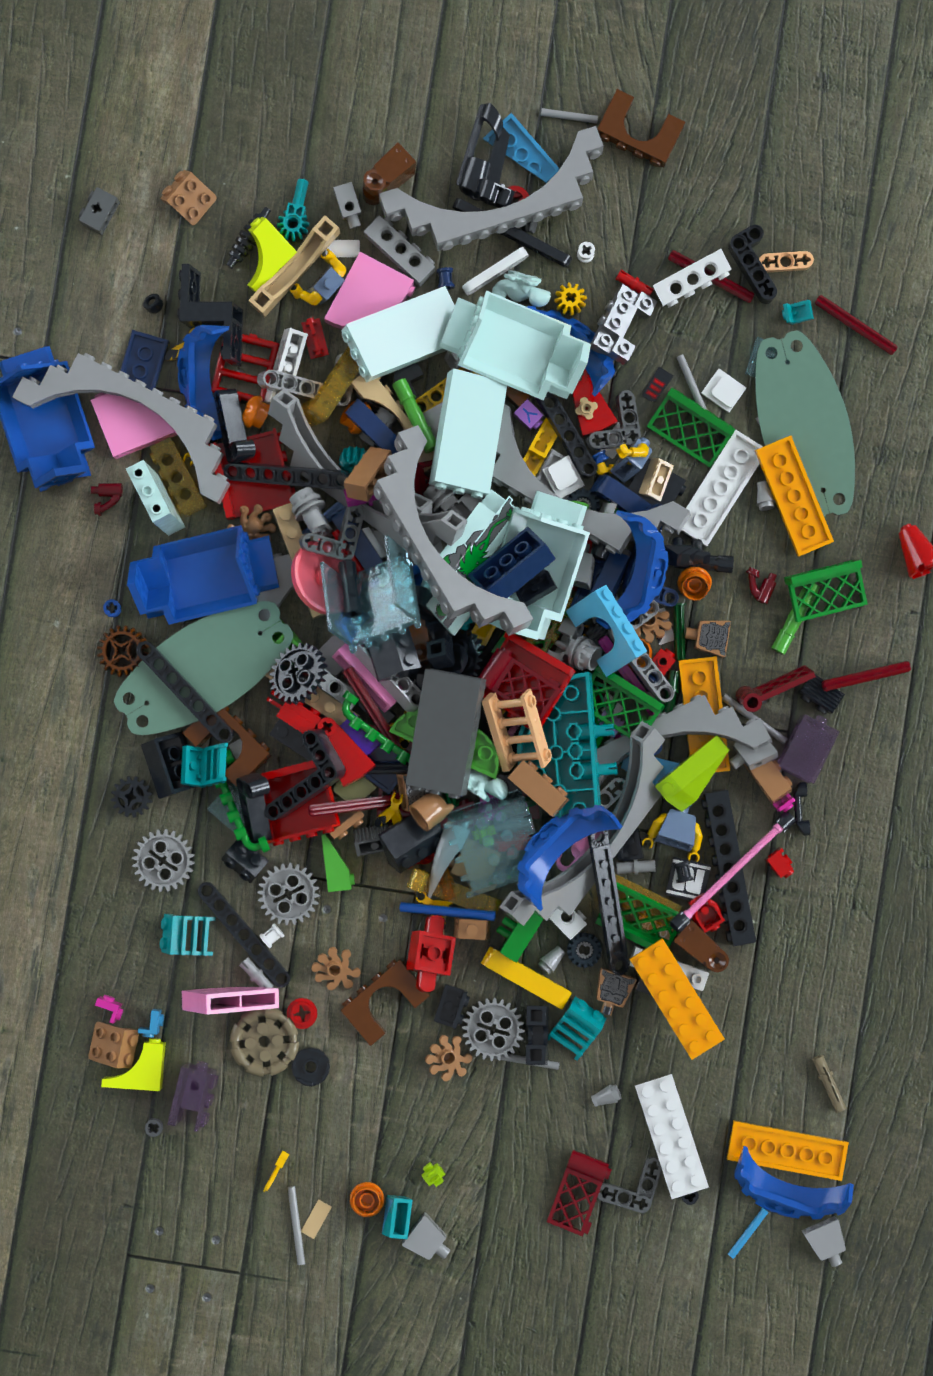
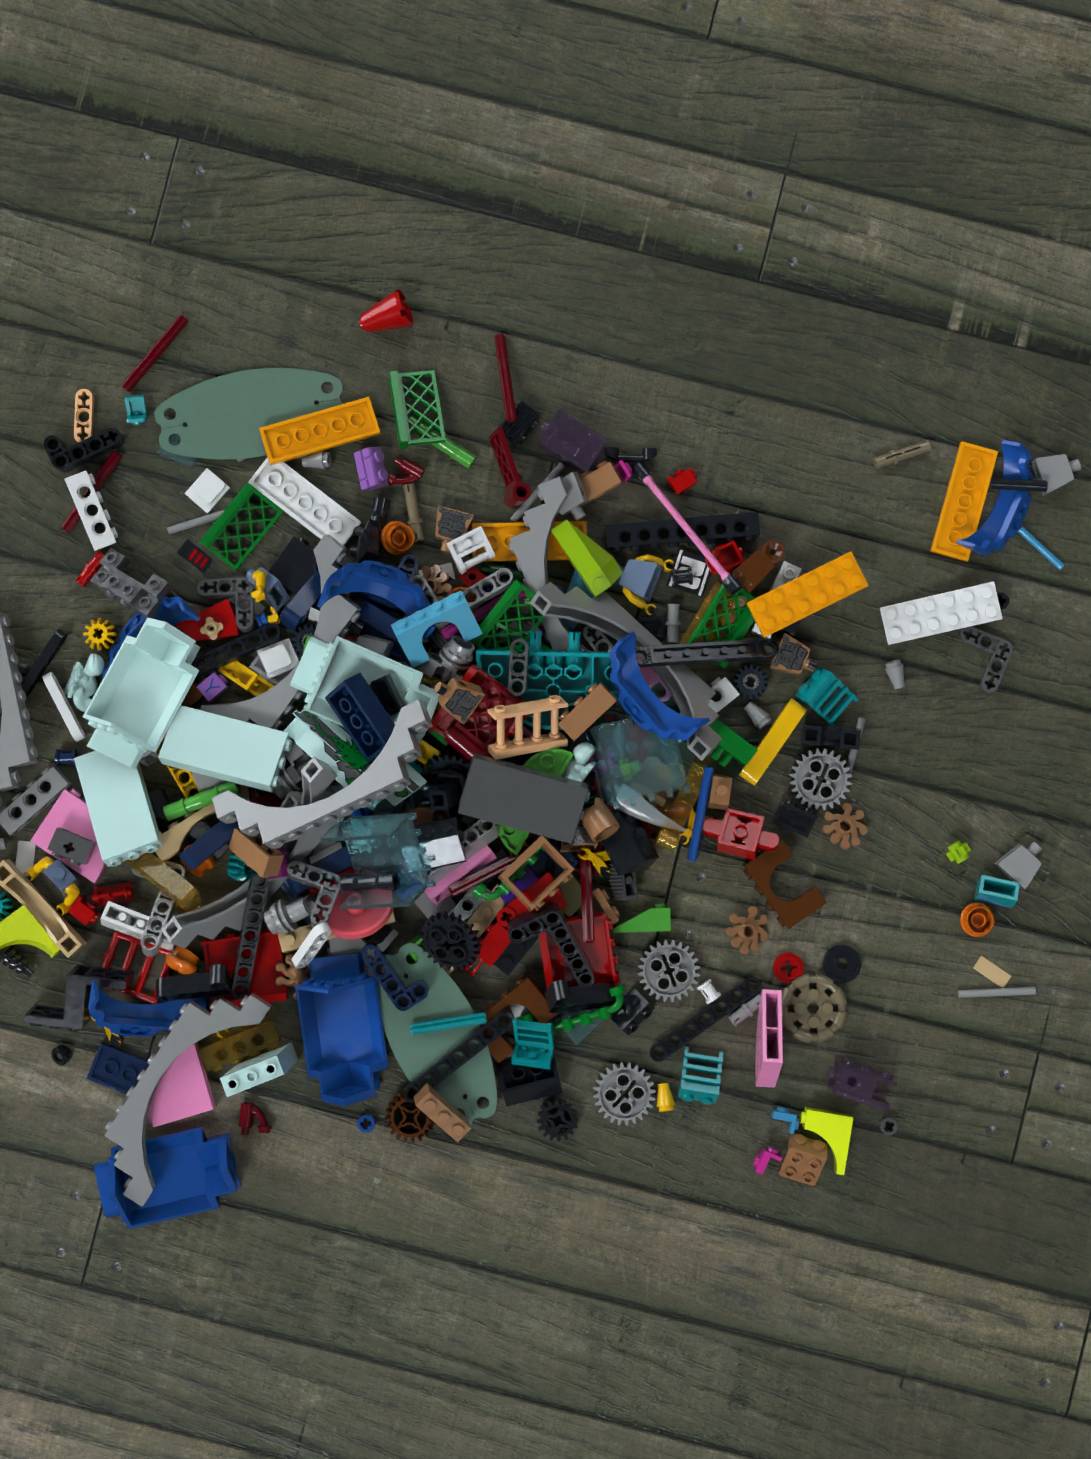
camera: 85 degrees left, 0 degrees up
yellow piece [263,1151,289,1192] -> none
dark red piece [547,1150,612,1237] -> none
white bush [577,242,595,263] -> none
tan slope [639,458,674,501] -> none
dark green axle [673,603,686,660] -> none
none -> dark grey brick [47,827,96,866]
none -> red brick [68,895,101,926]
none -> white beam [292,922,332,969]
none -> medium lavender brick [354,447,389,491]
none -> dark blue beam [362,942,429,1011]
none -> sticker [368,925,399,952]
none -> dark tan pin [403,484,424,542]
none -> teal axle [410,1012,487,1035]
none -> medium nougat brick [414,1083,471,1142]
none -> torso [434,677,485,724]
none -> white plate [446,526,495,574]
none -> medium nougat window [498,835,574,911]
none -> dark grey beam [508,638,530,696]
none -> yellow cone [657,1083,676,1112]
none -> black axle [990,478,1048,492]

